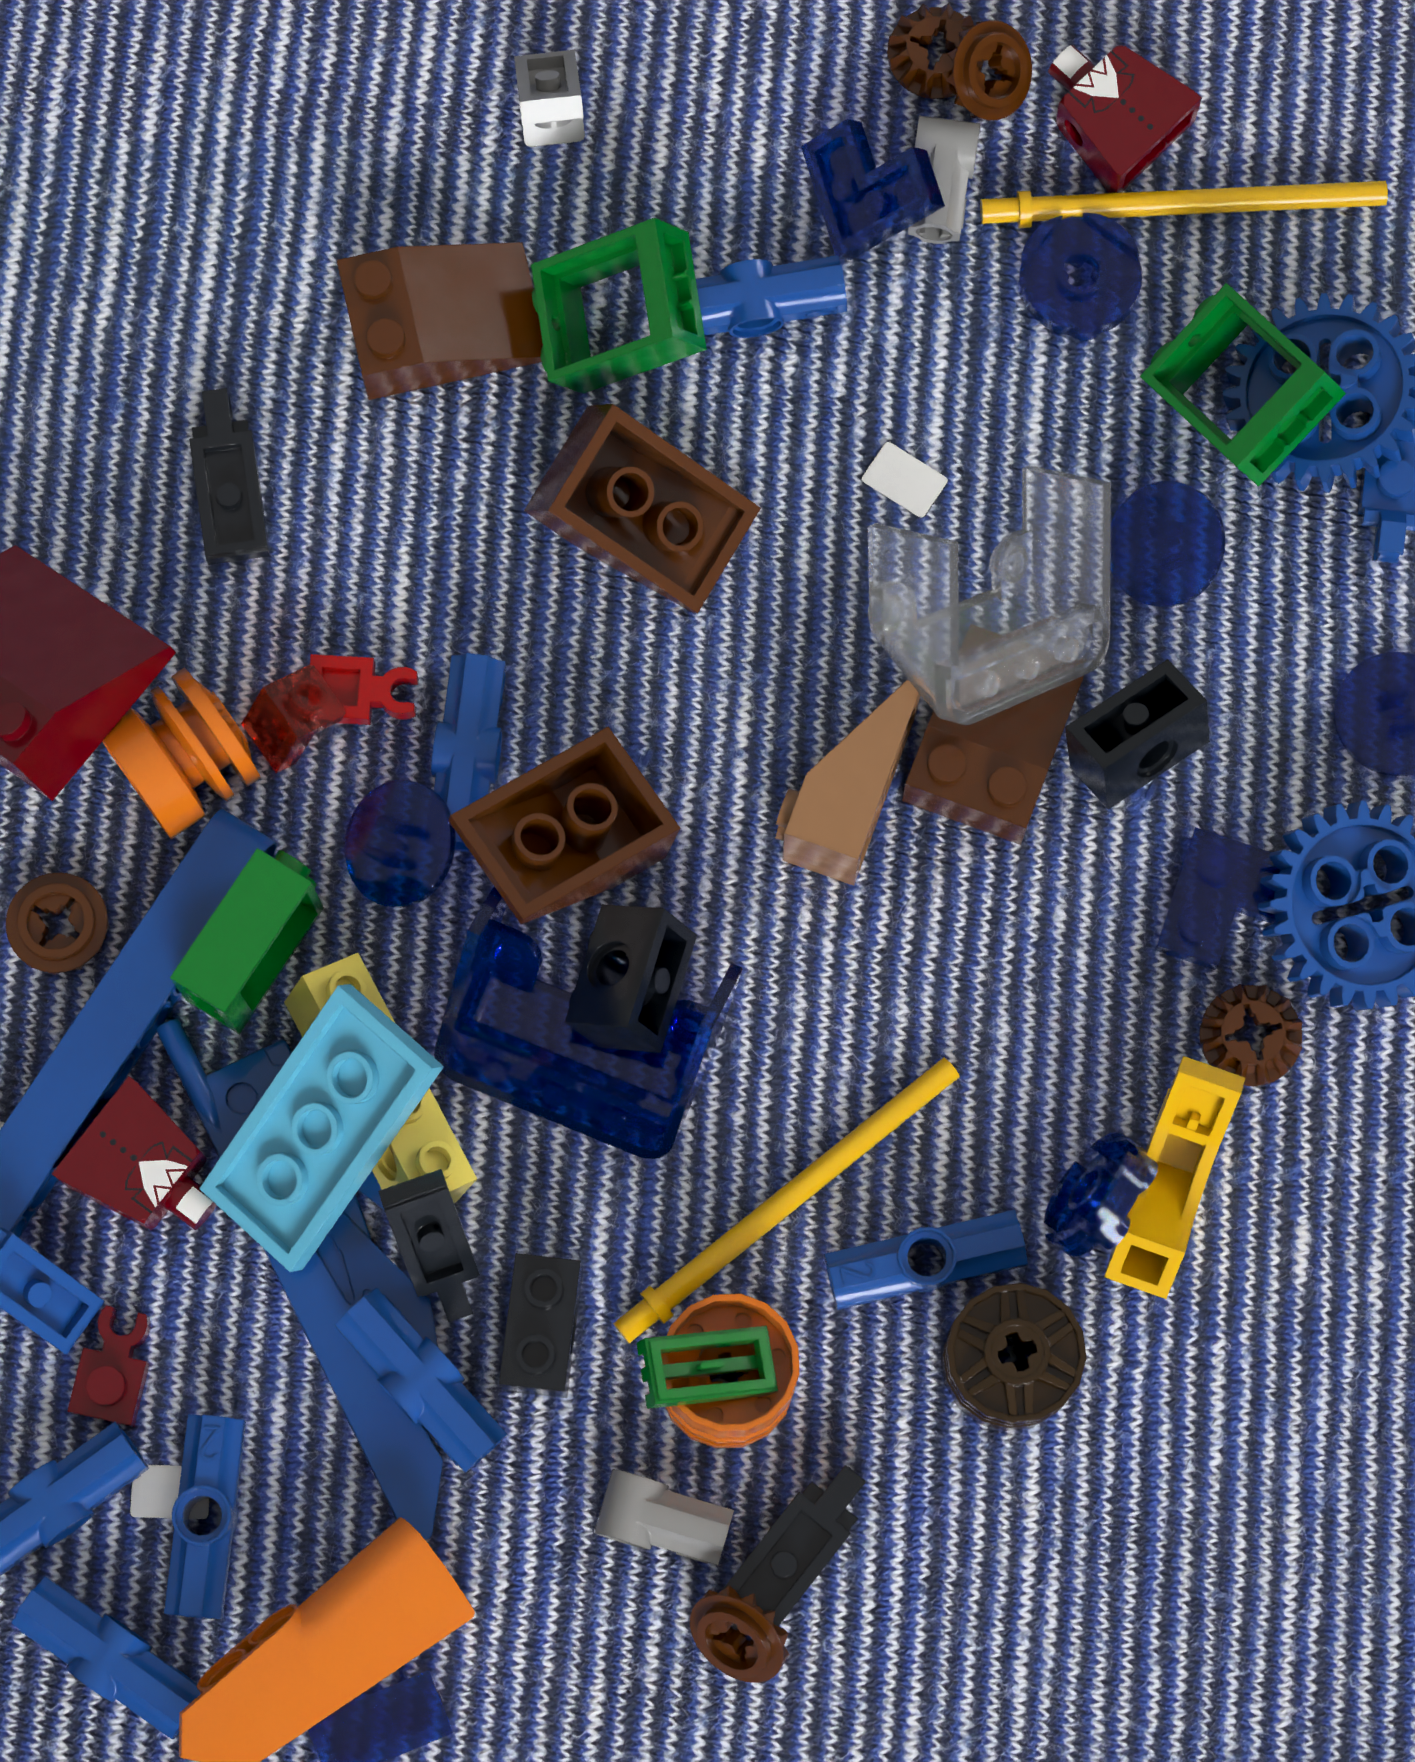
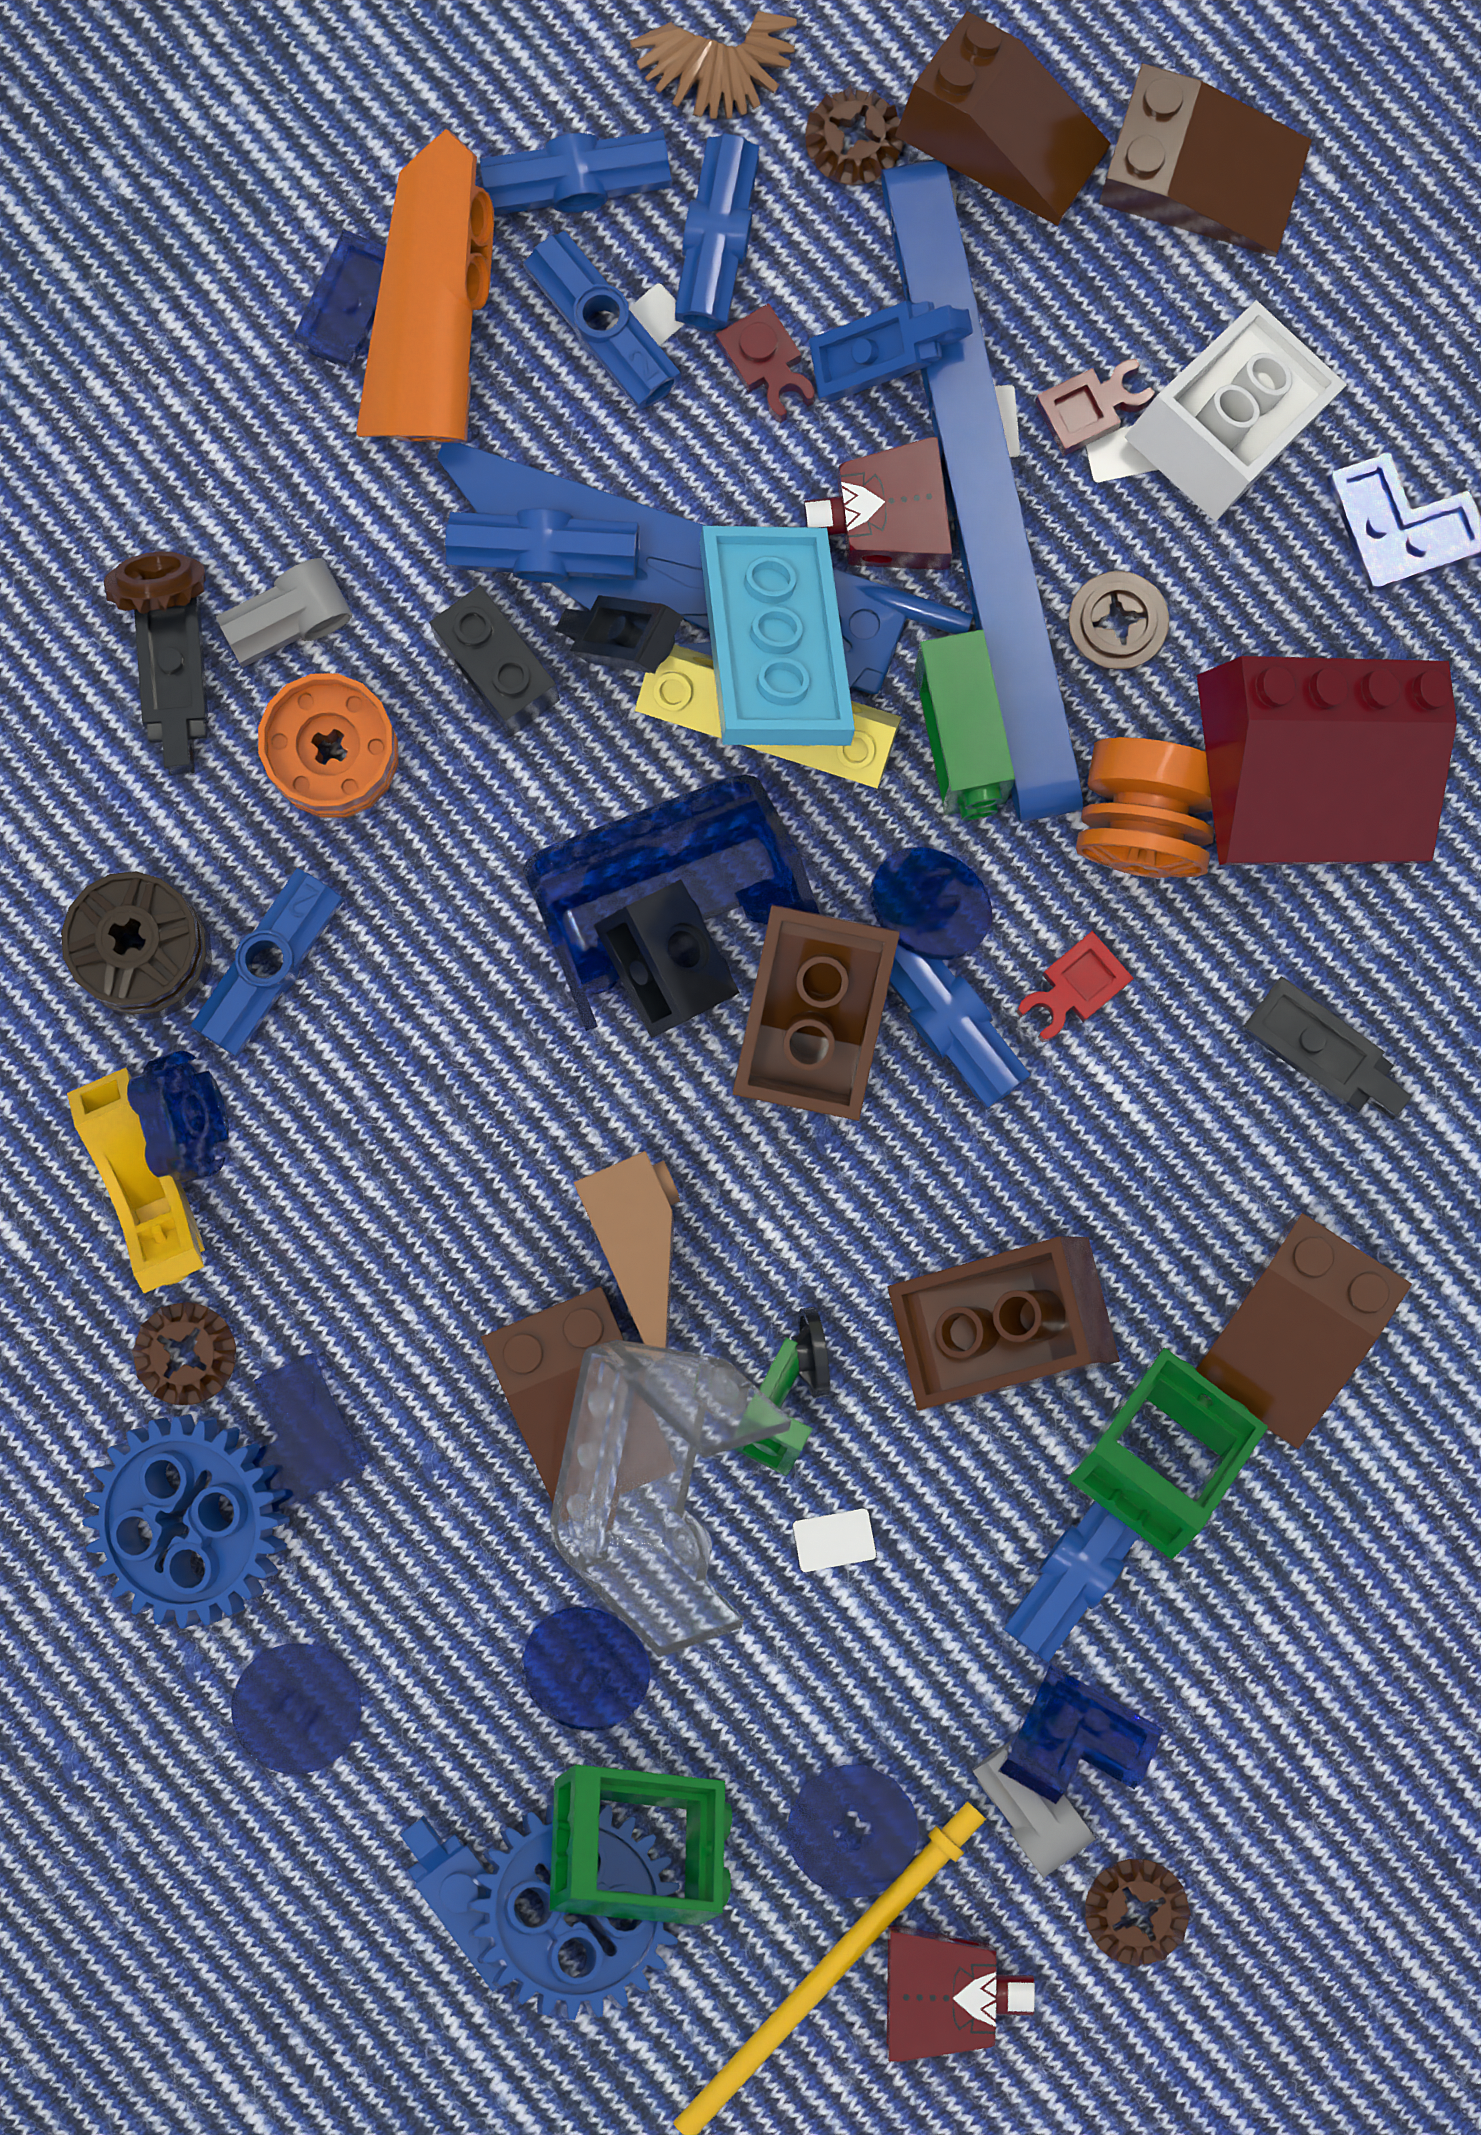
camera: 135 degrees right, 5 degrees up
clear red bracket [241,665,346,773] -> none
light grey slope [514,49,585,147] -> none
yellow bar [613,1057,960,1344] -> none
green tile [636,1326,778,1409] -> none
reddish brown gear [946,20,1032,120] -> none
black brick [1065,659,1210,809] -> none
none -> green piece [730,1307,830,1477]

